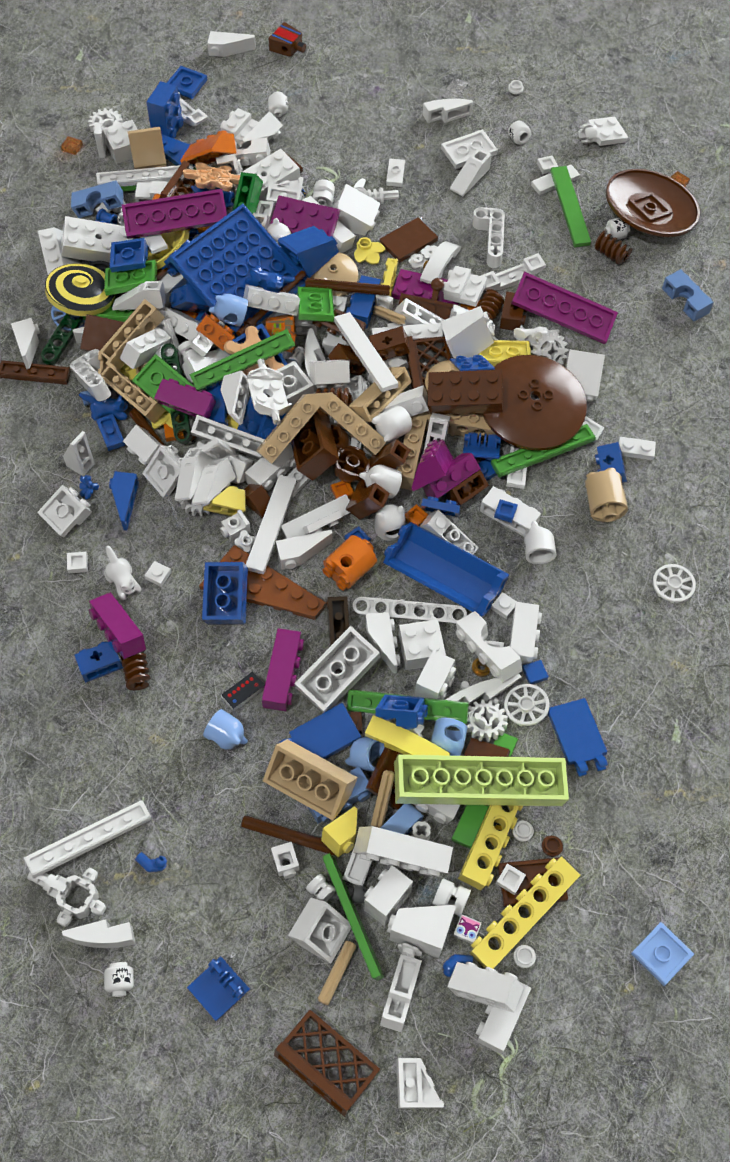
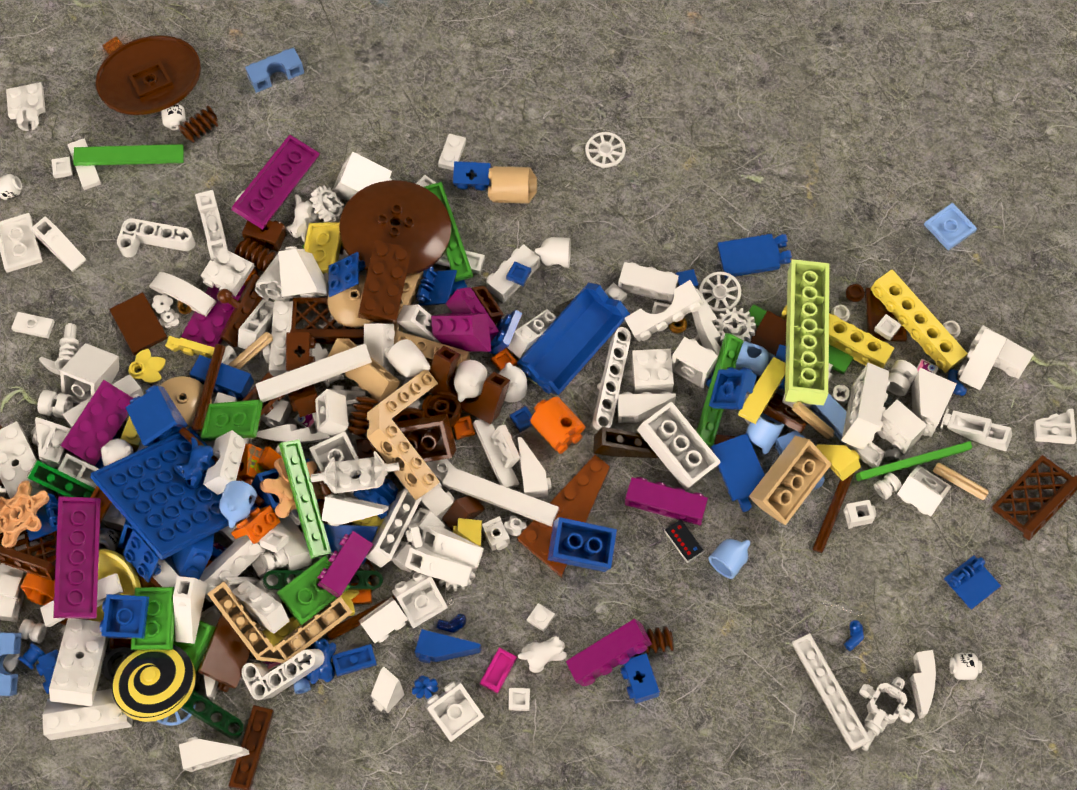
camera: 80 degrees left, 5 degrees up
none -> clear blue arm [436,614,466,633]
none -> dark pink tile [480,647,517,694]

